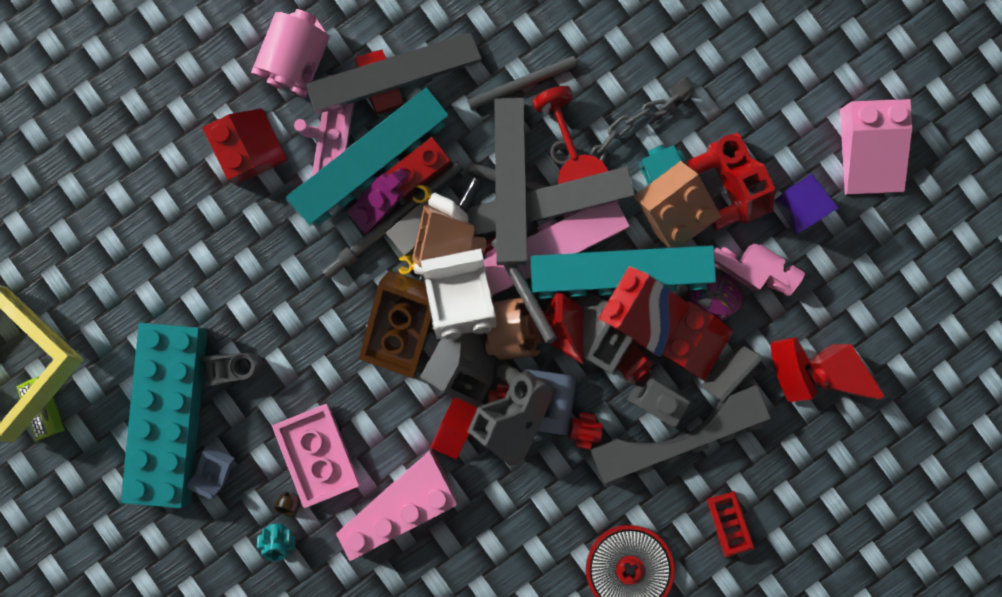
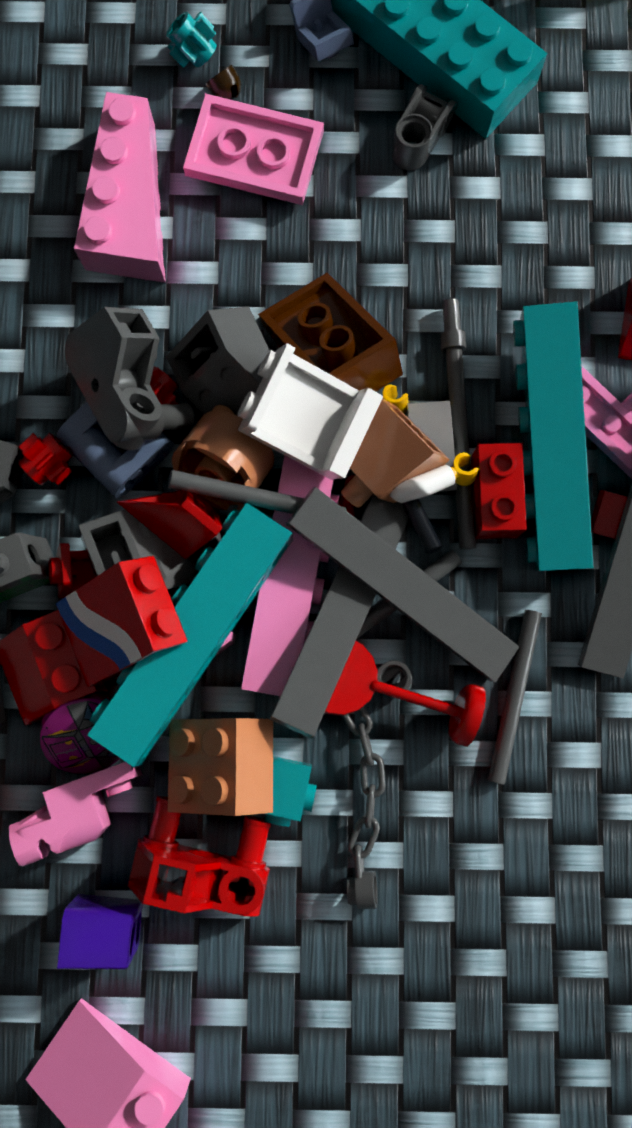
camera: 130 degrees right, 5 degrees down
magenta hinge [347,168,409,234] -> none
red slope [430,397,480,460] -> none

